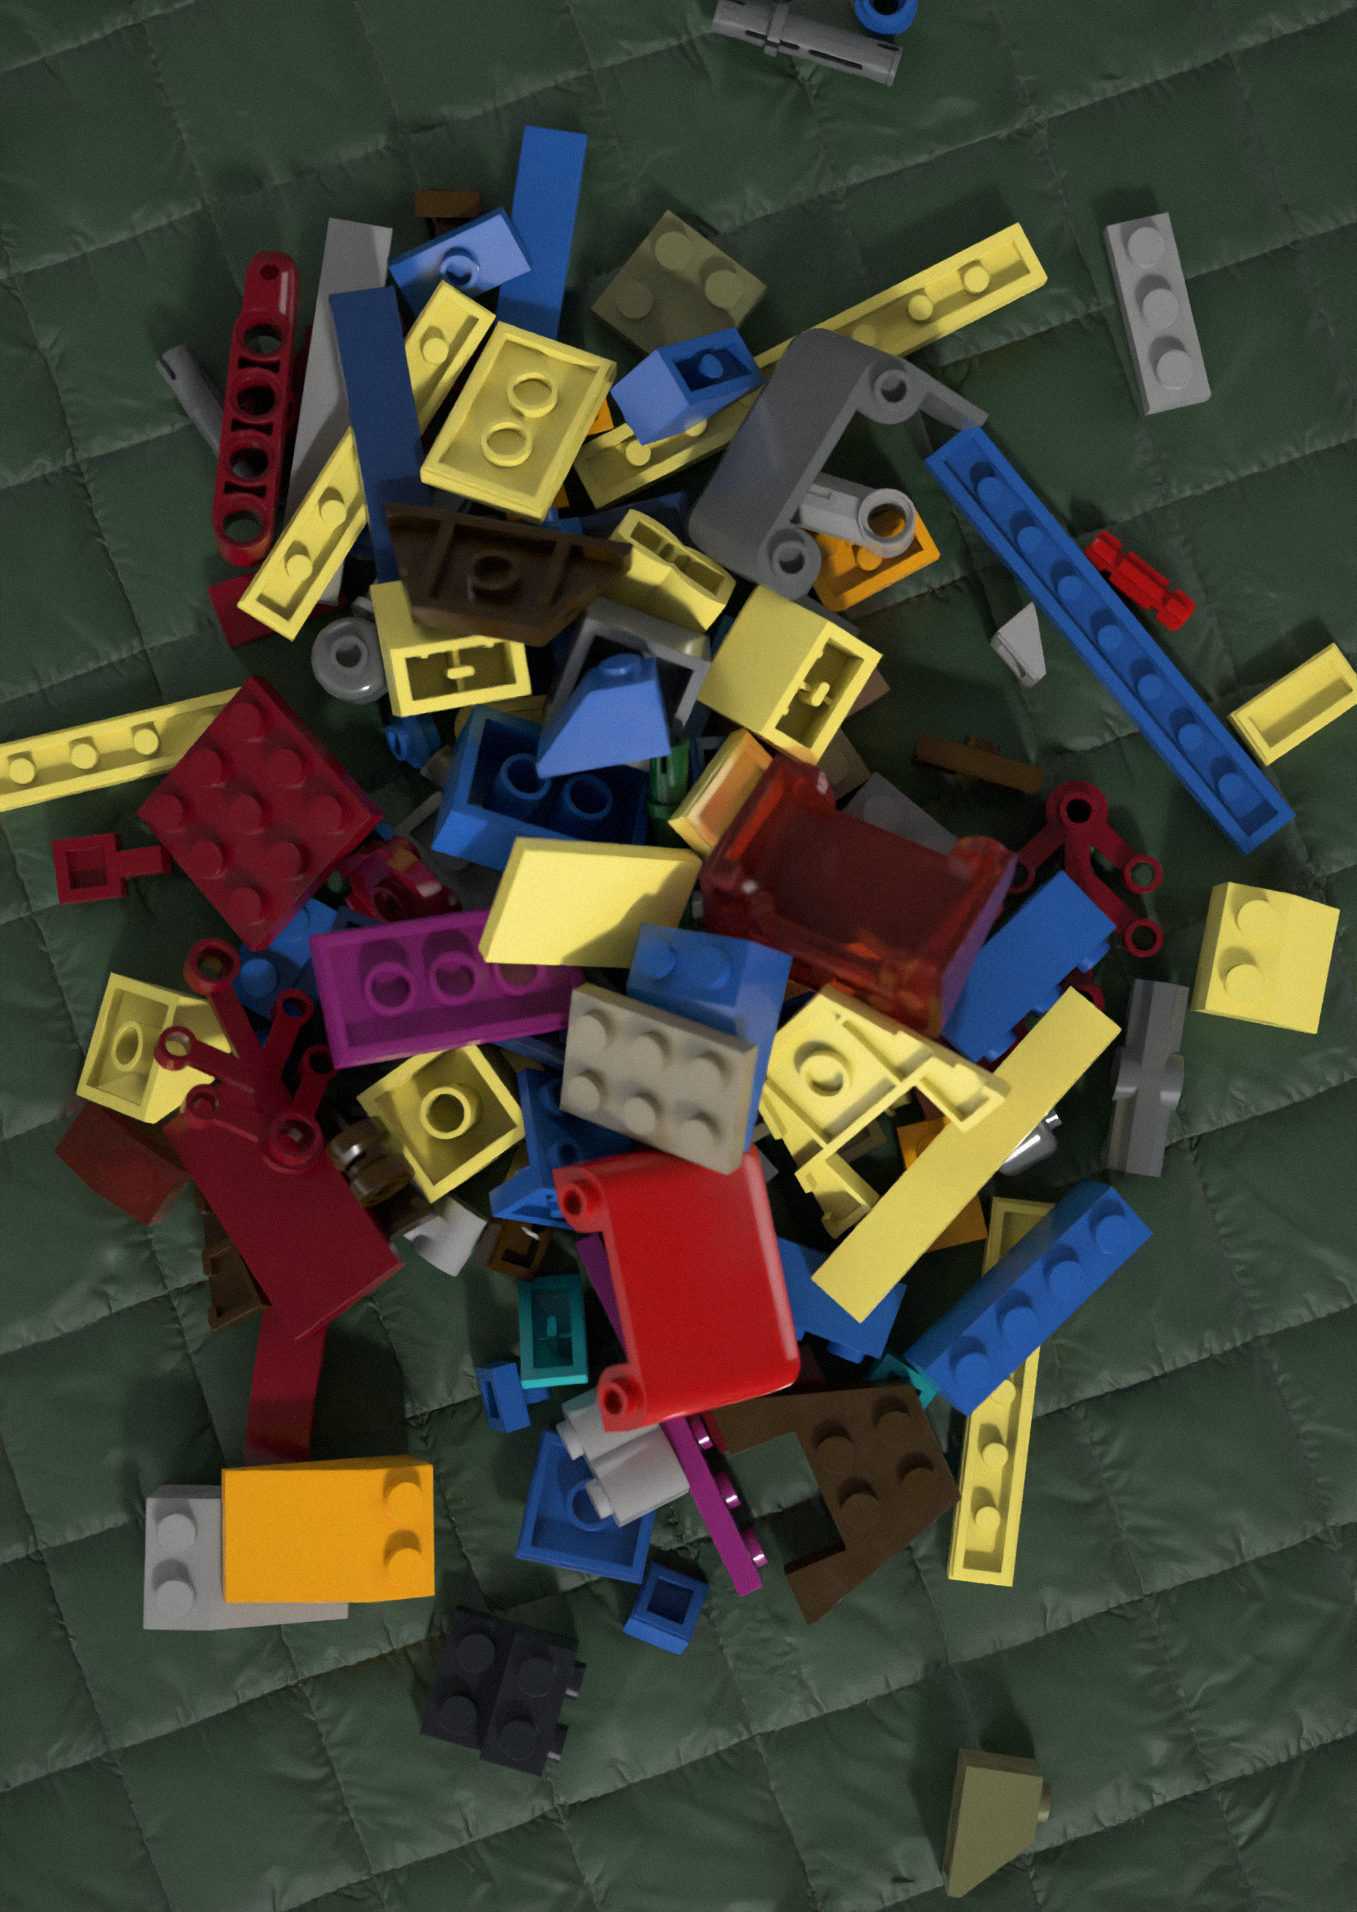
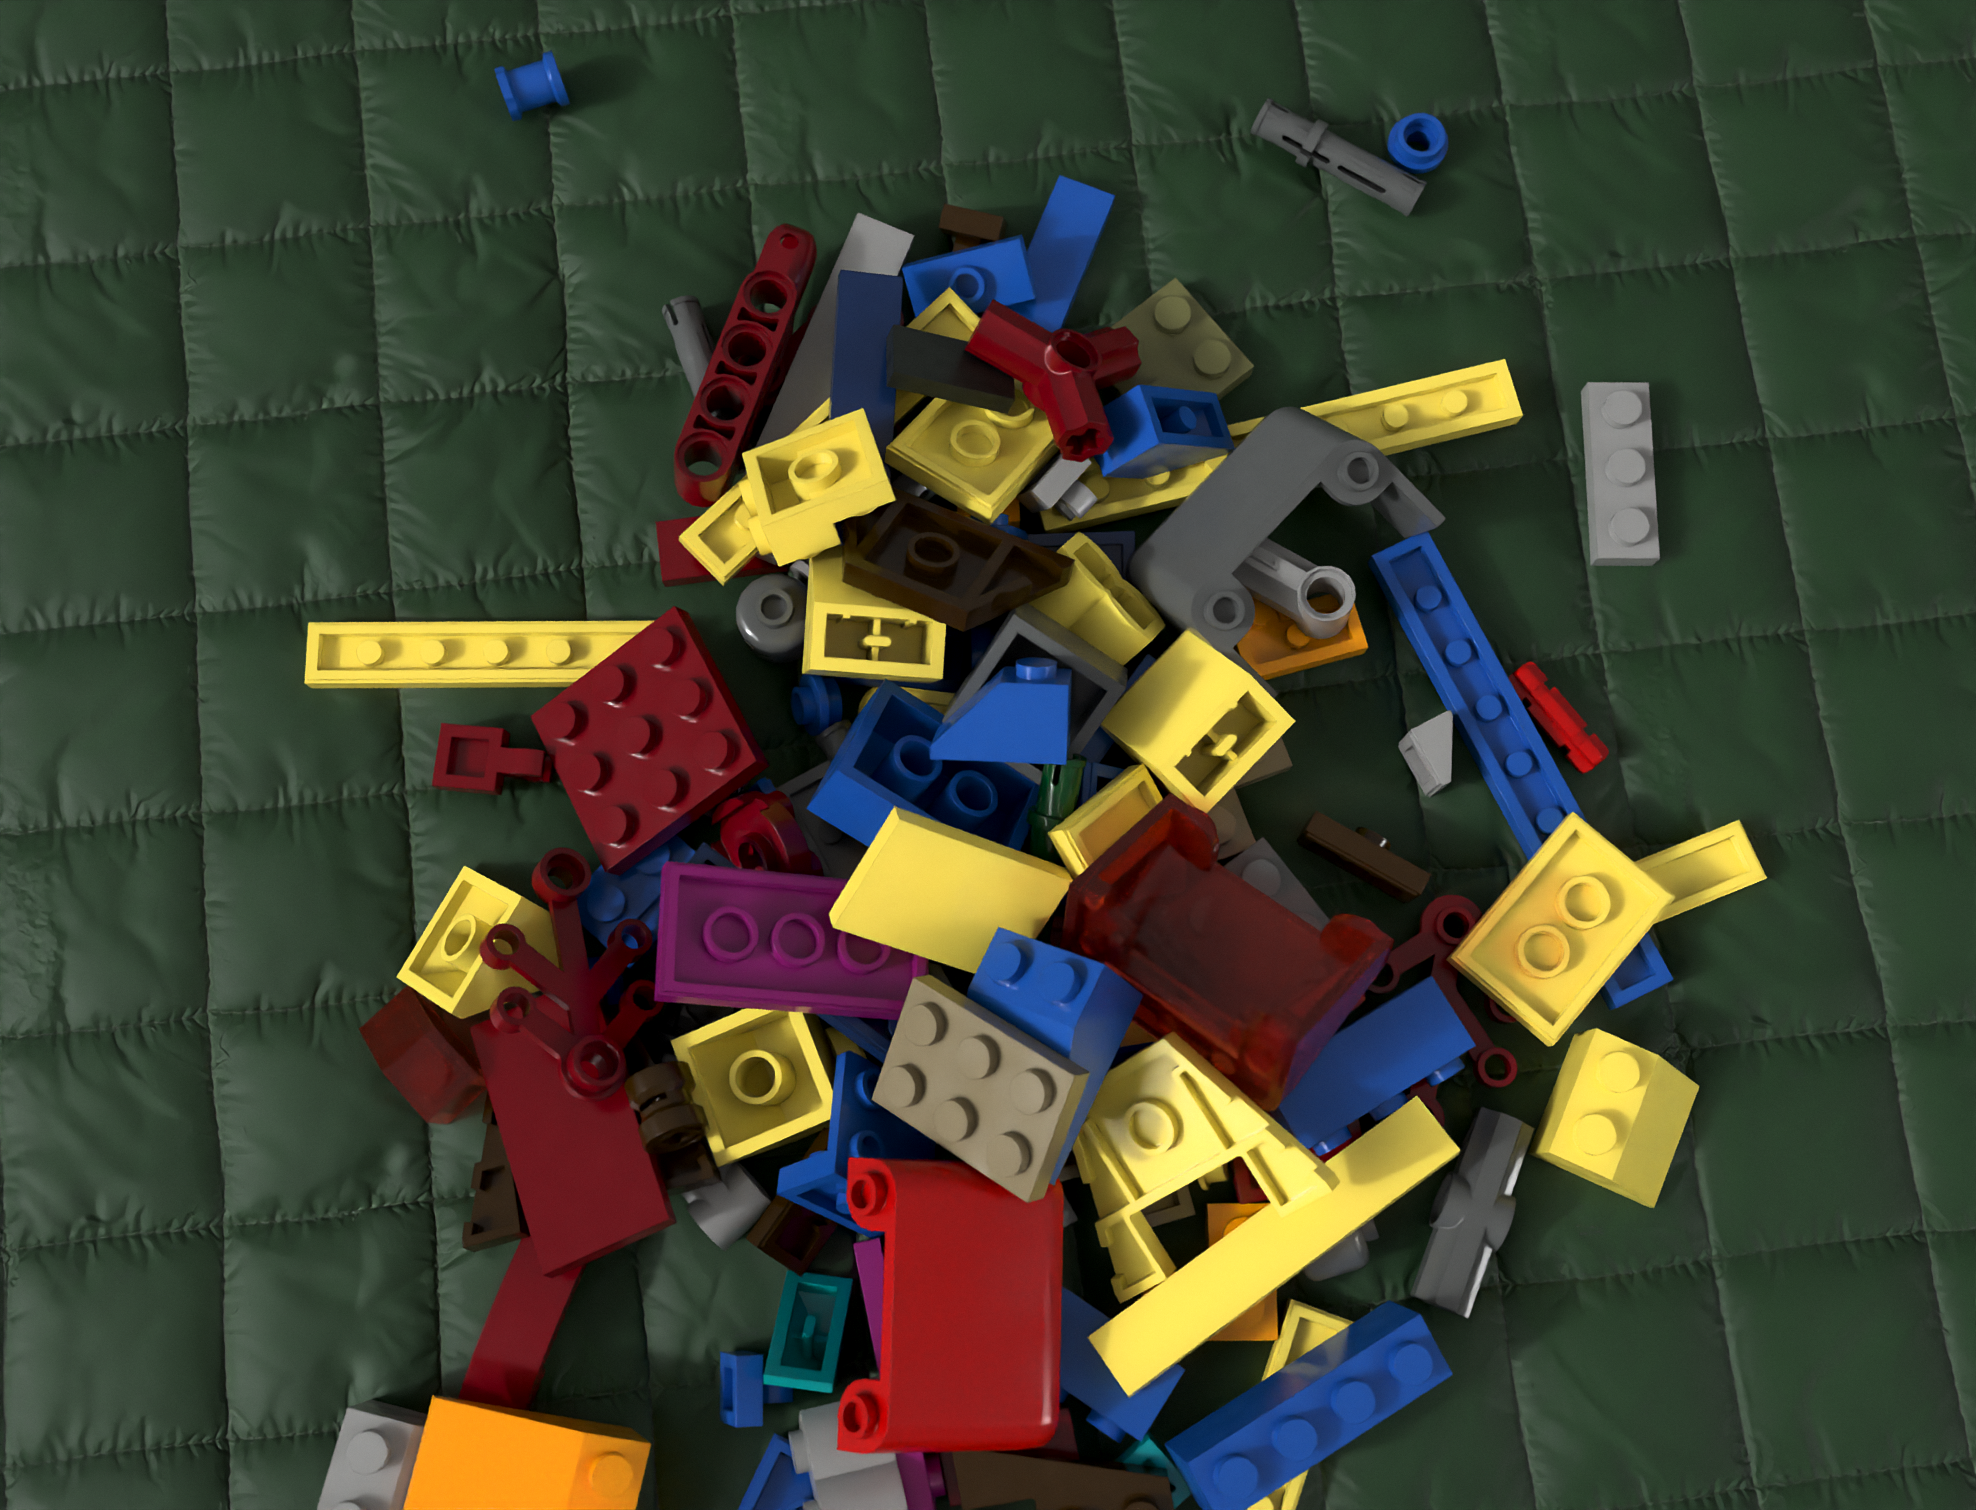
camera: 15 degrees right, 10 degrees down
none -> light yellow plate [738,408,896,567]
none -> pearl dark grey tile [886,324,1015,414]
none -> dark red piece [964,299,1142,462]
none -> light grey tile [1016,450,1098,521]
none -> light yellow tile [1446,812,1676,1047]

